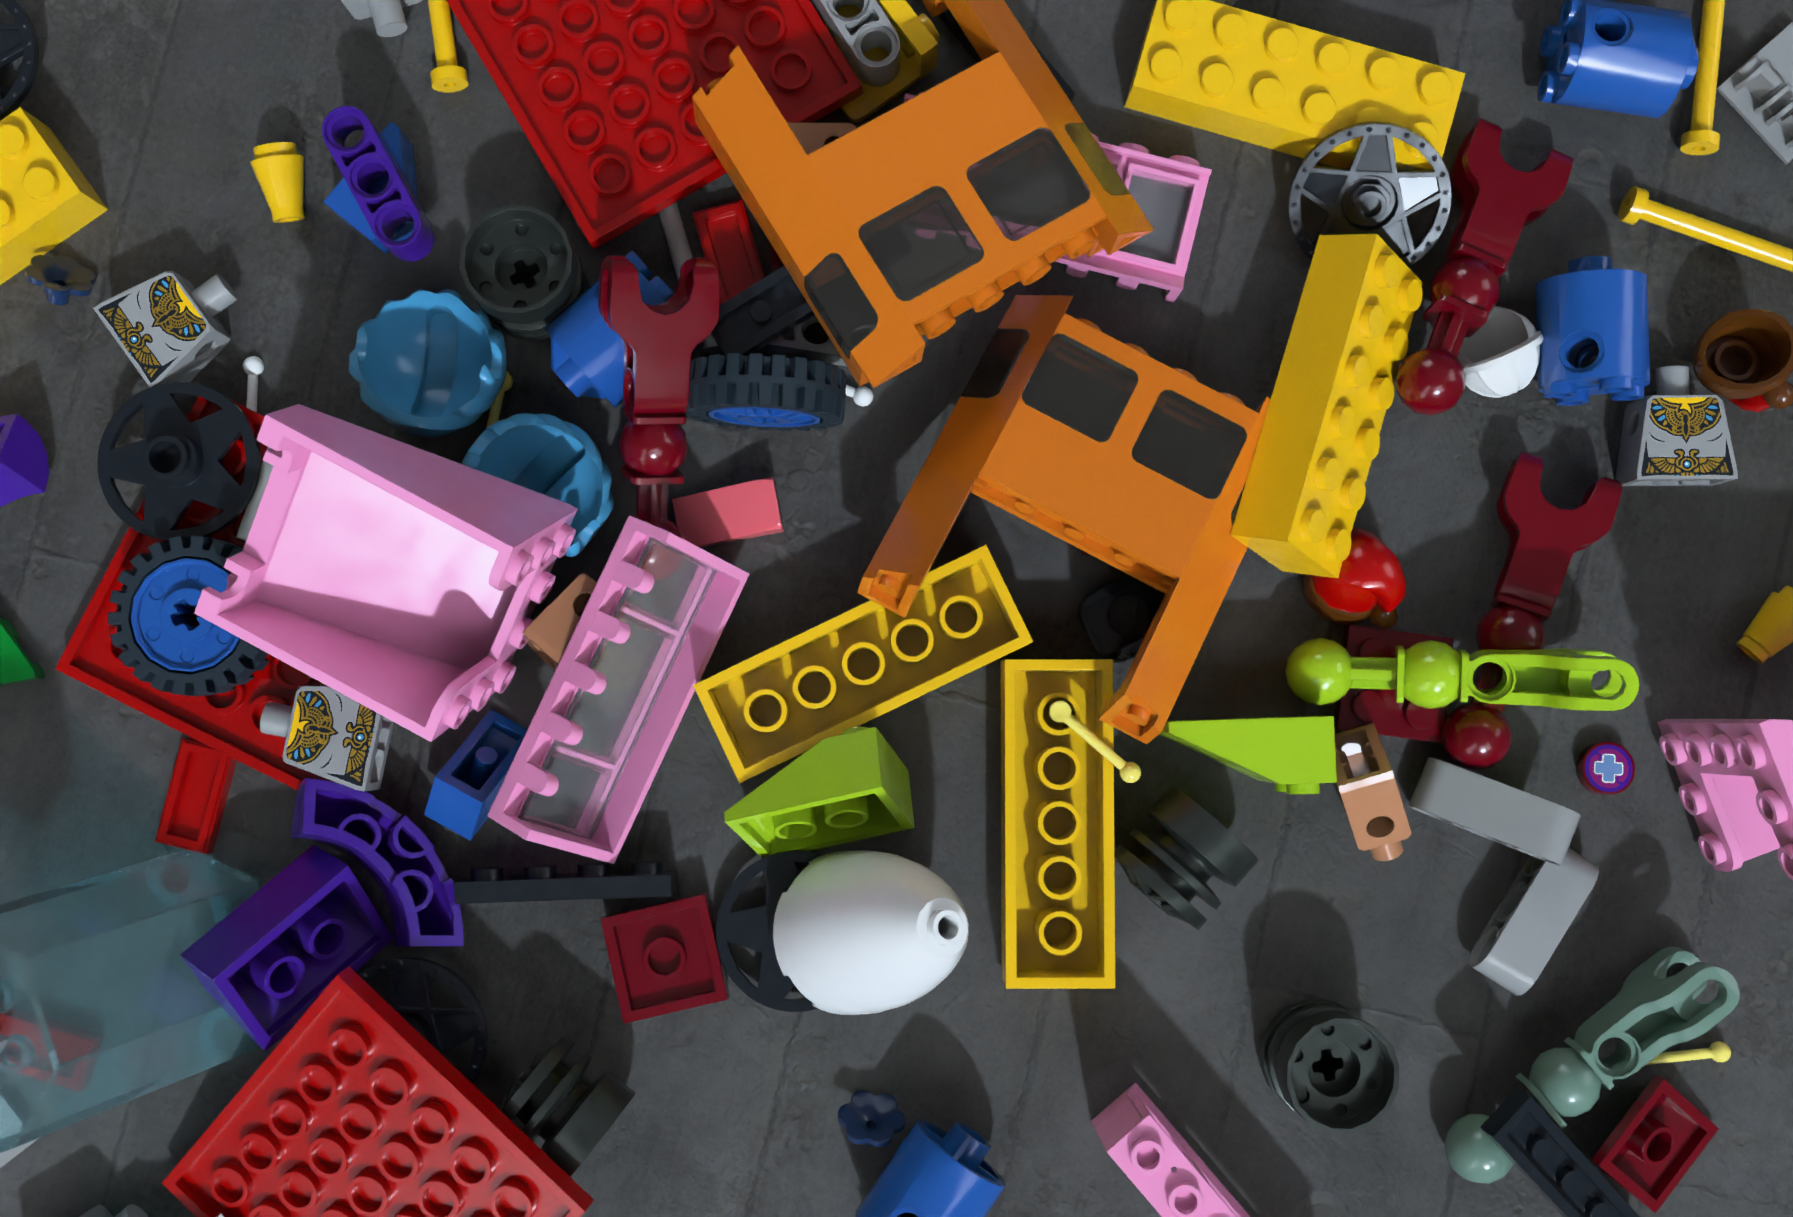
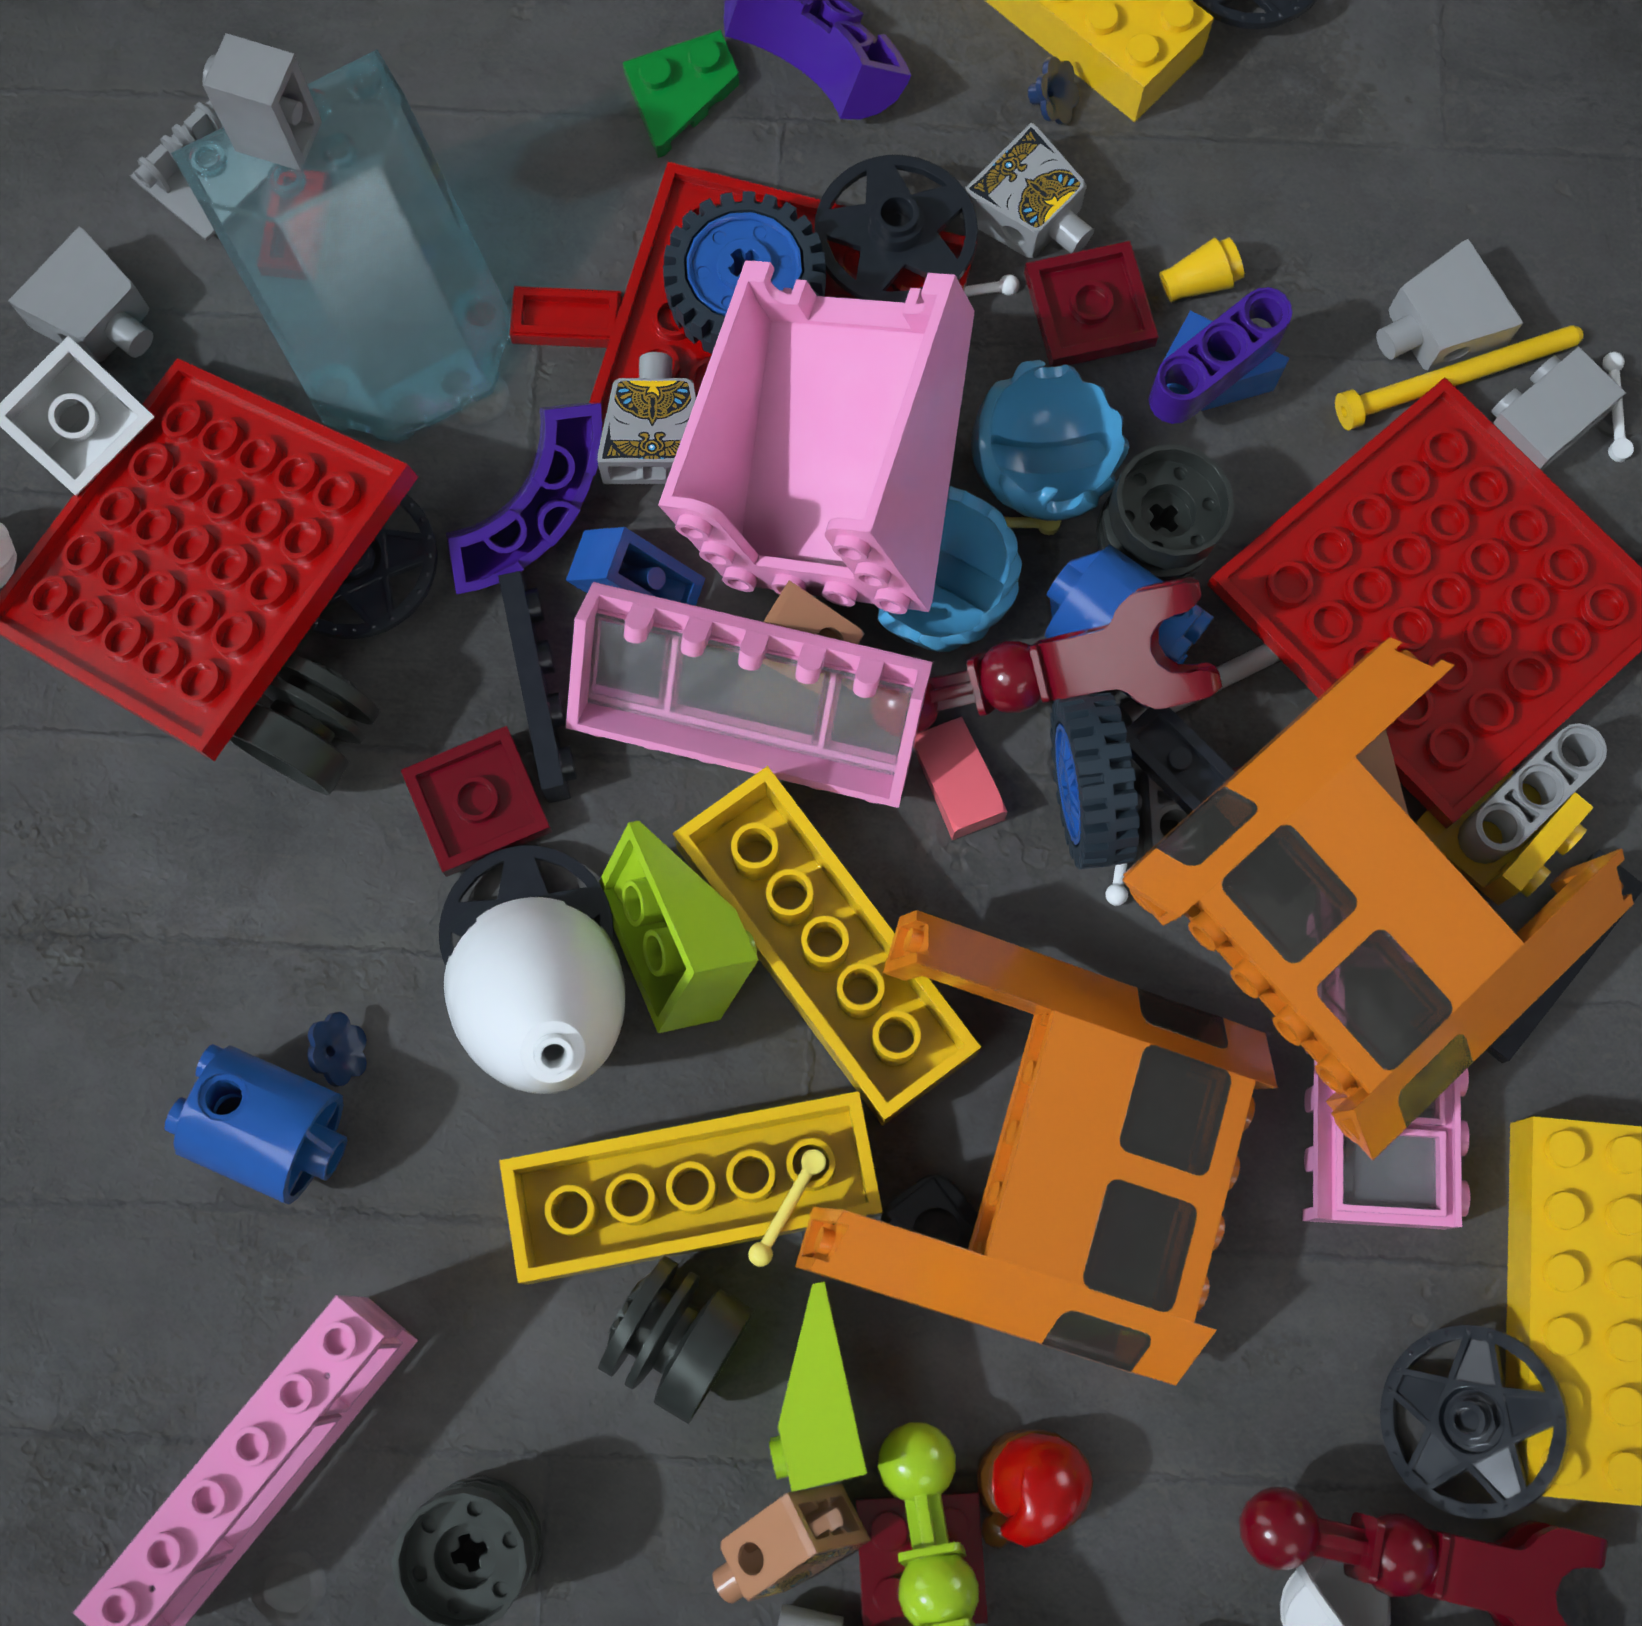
camera: 85 degrees right, 10 degrees down
dark purple slope [180,844,394,1052] -> none
red tile [692,199,765,306] -> none
yellow brick [1230,234,1423,578] -> none
none -> dark red plate [1024,241,1158,367]

